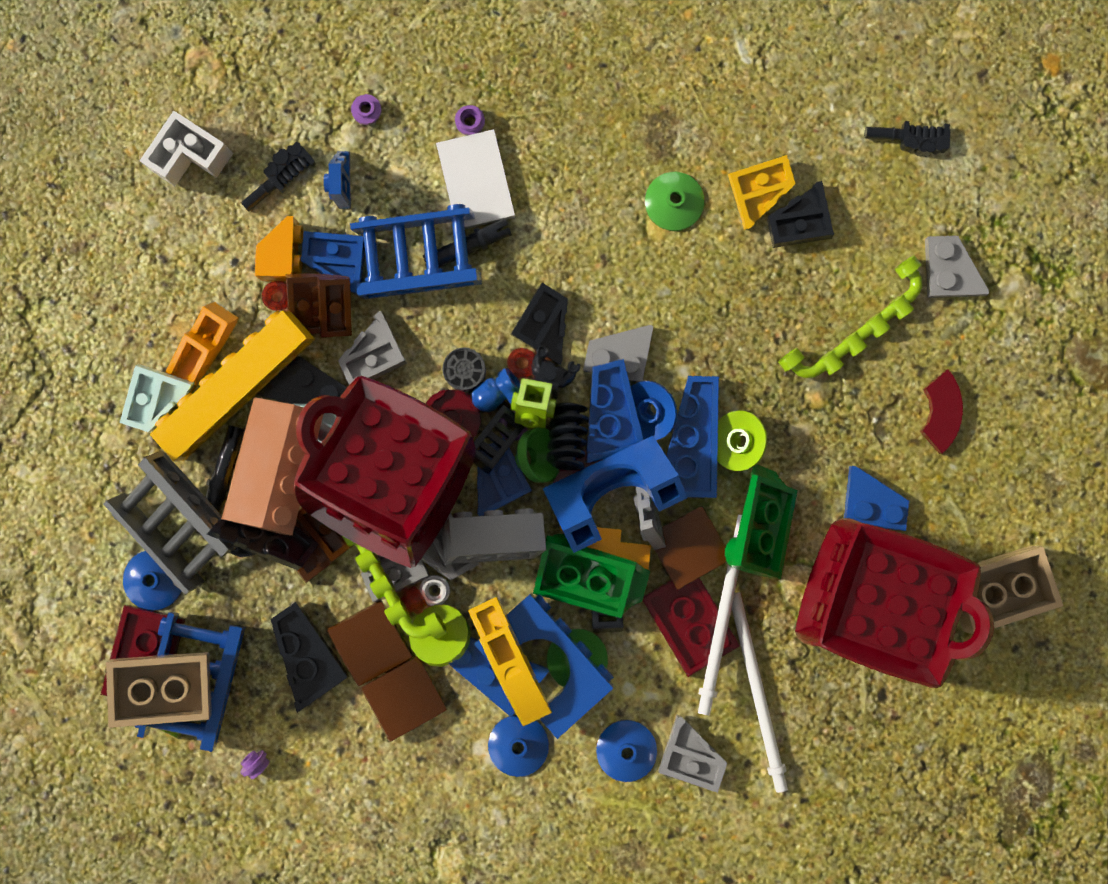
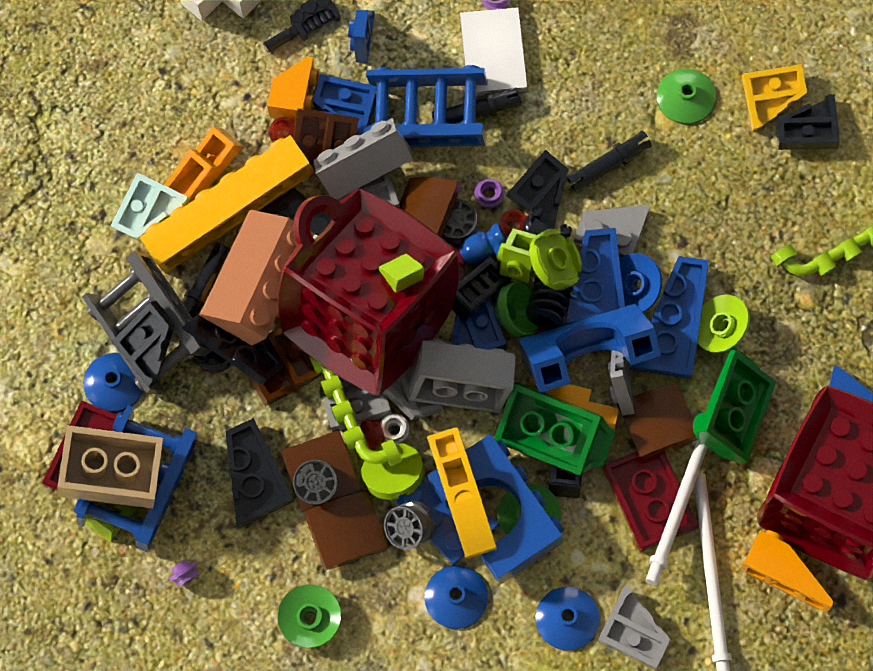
camera: 15 degrees right, 15 degrees down
none -> black wing [112,300,175,387]
none -> bright green dish [277,584,341,648]
none -> dark grey wheel [293,460,337,505]
none -> light grey brick [313,118,413,199]
none -> lime slope [379,254,424,293]
none -> dark grey wheel [384,501,435,550]
none -> reddish brown slope [399,177,461,237]
none -> medium lavender plate [474,179,504,208]
none -> lime tile [529,229,582,290]
none -> black pin [566,130,652,193]
none -> light orange slope [740,530,834,614]

